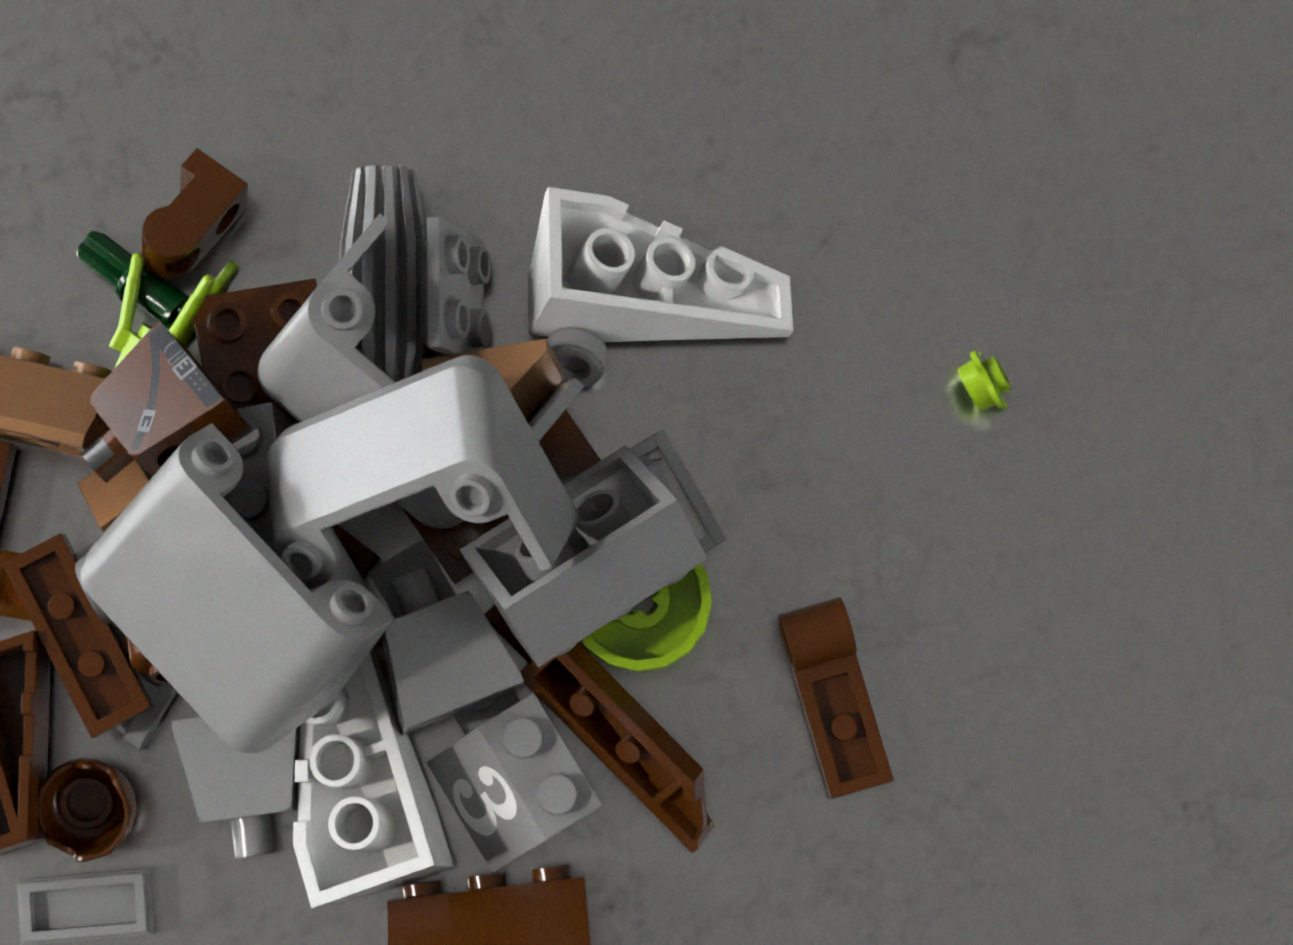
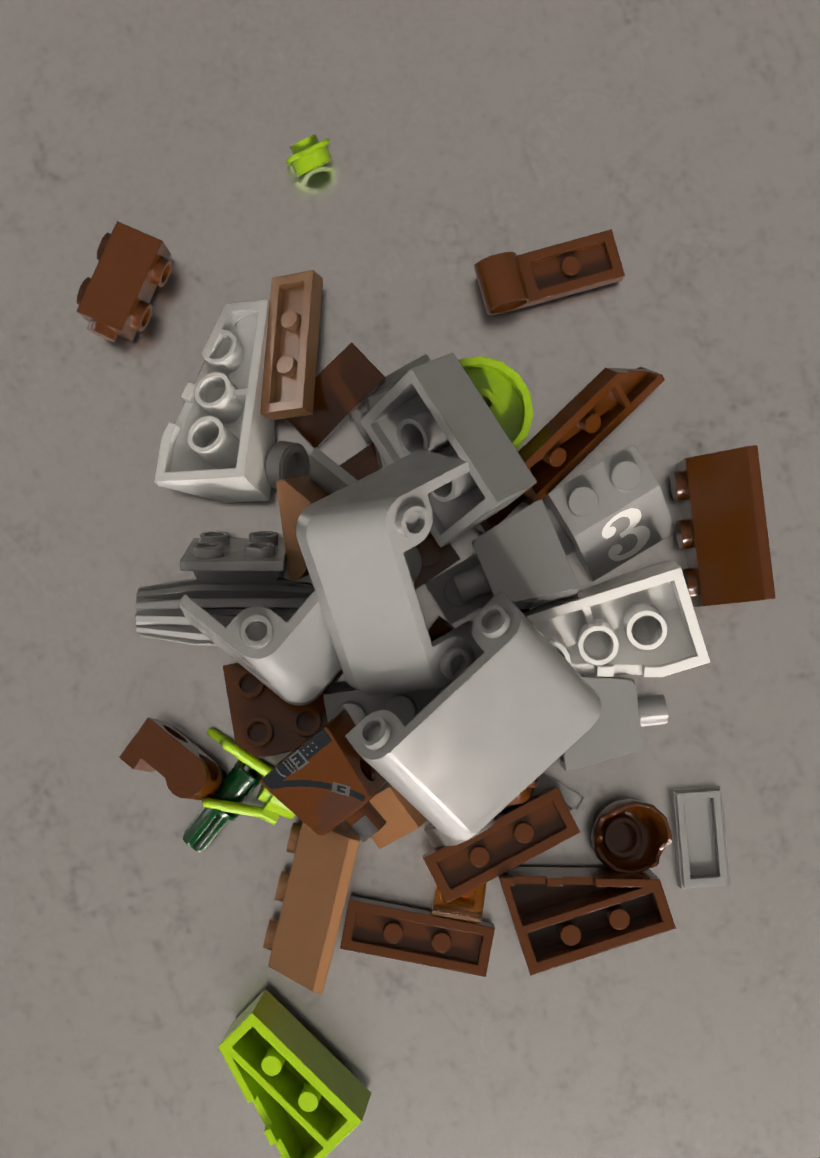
camera: 80 degrees left, 5 degrees up
none -> reddish brown brick [77,221,172,342]
none -> medium nougat plate [260,270,323,420]
none -> reddish brown slope [285,342,386,449]

